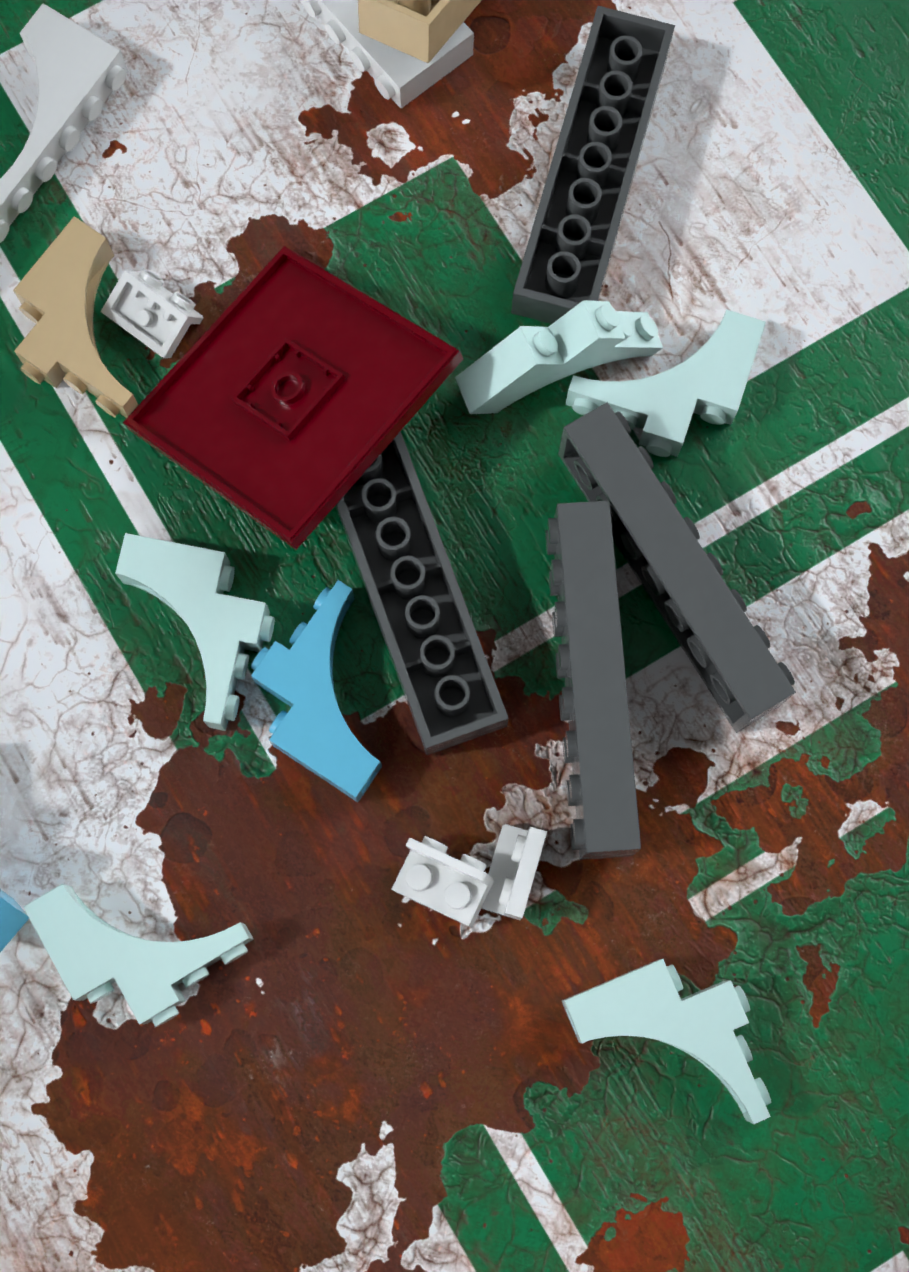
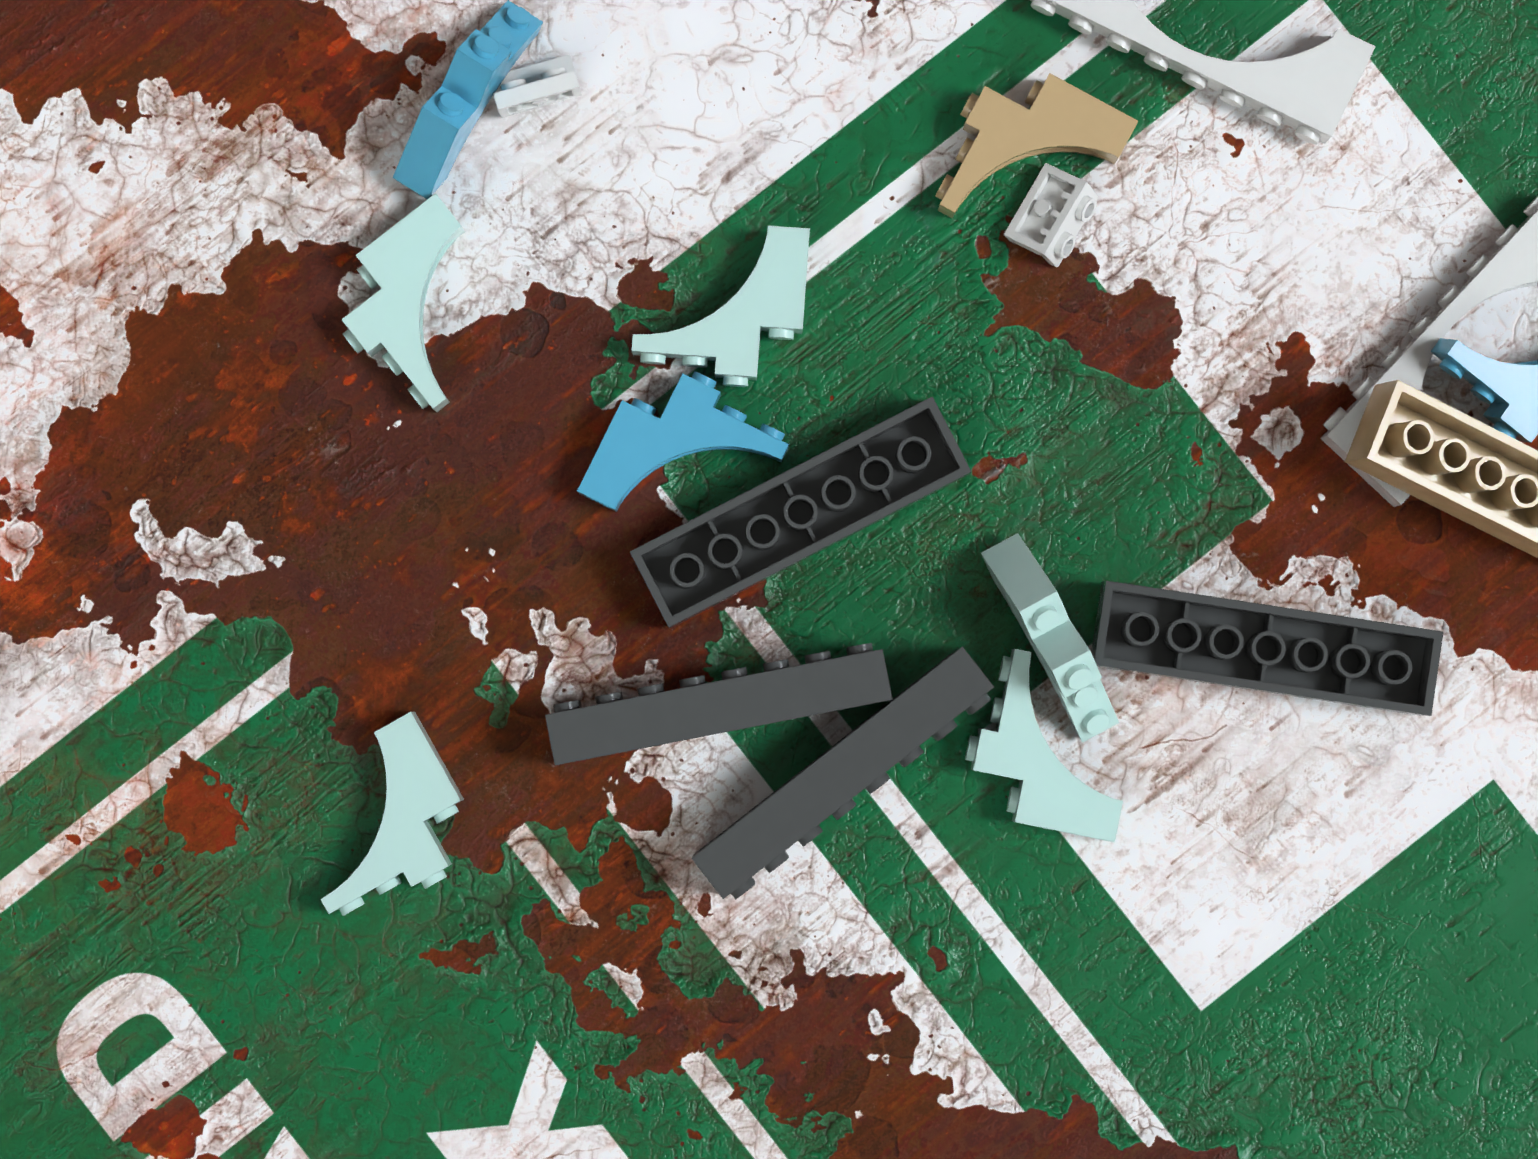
camera: 80 degrees right, 10 degrees up
dark red tile [123,246,463,550] -> none
white bracket [392,836,495,928] -> none
white bracket [481,824,547,920] -> none

